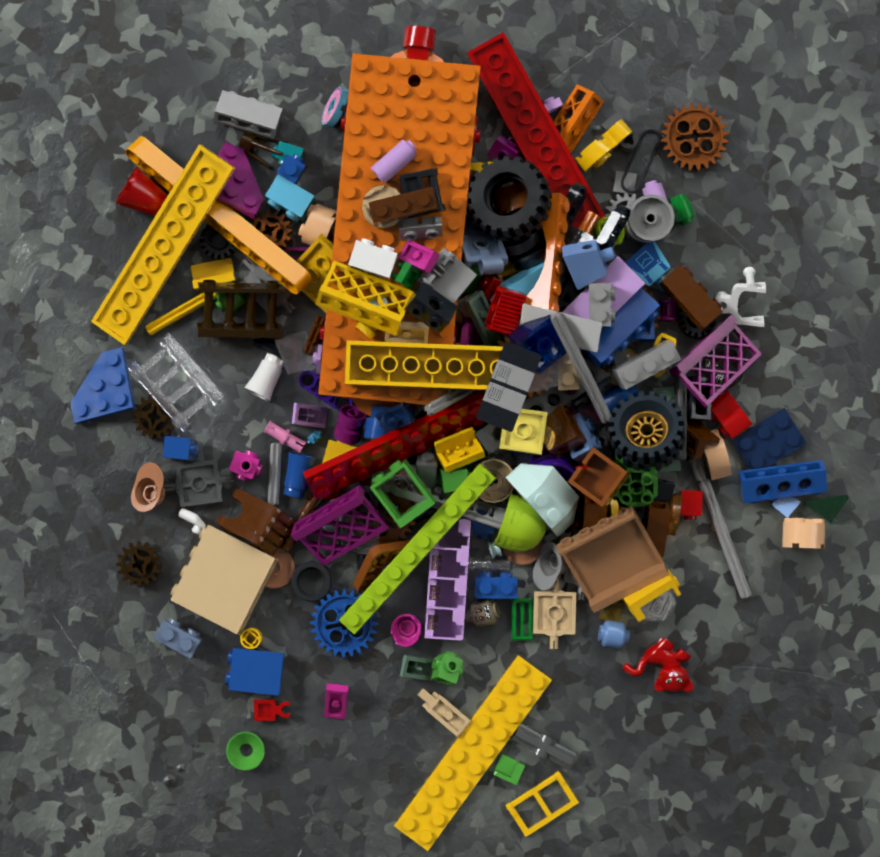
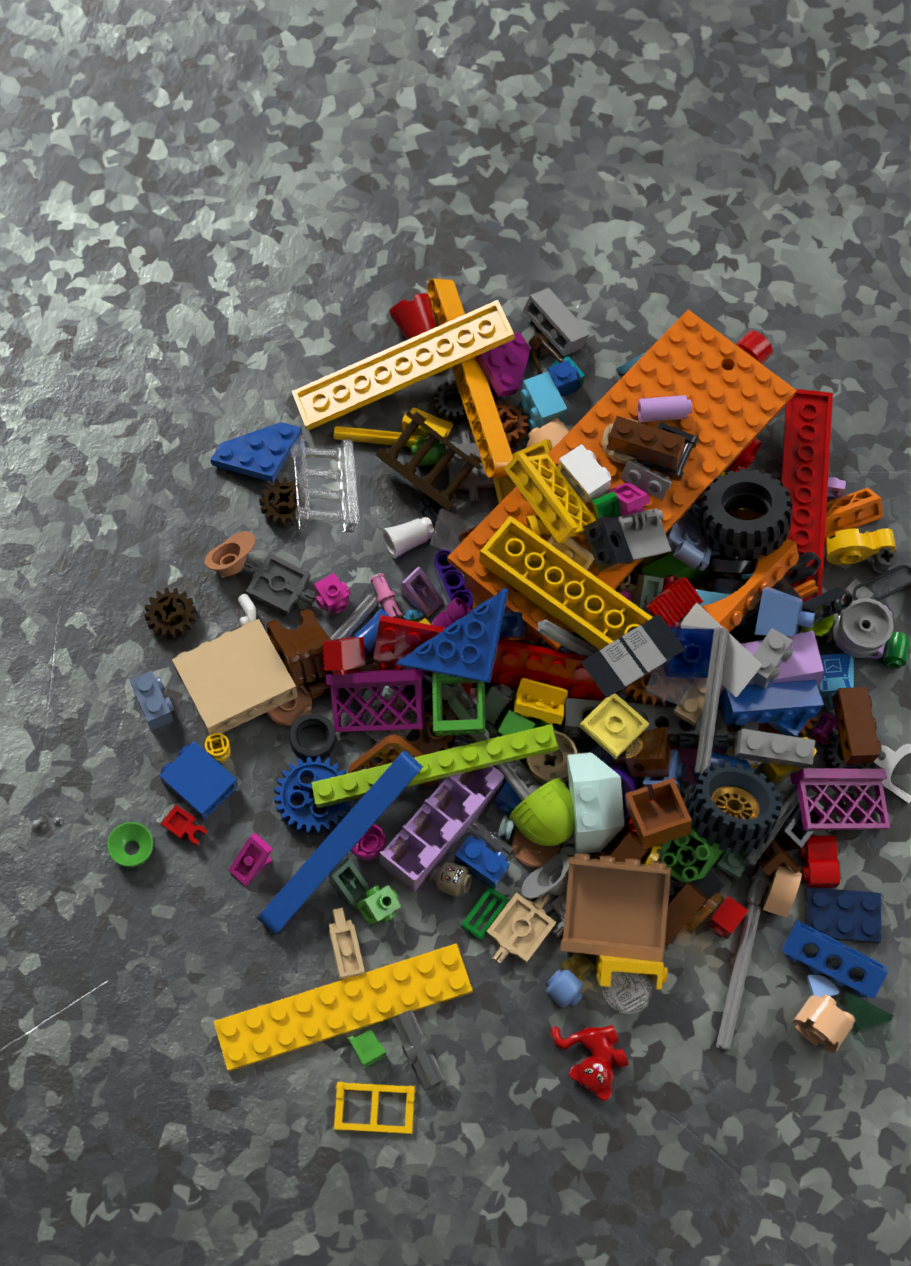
camera: 30 degrees right, 20 degrees down
blue brick [163,436,199,461] -> none
none -> blue beam [257,750,423,935]
none -> red brick [322,637,365,675]
none -> blue tile [397,588,509,683]

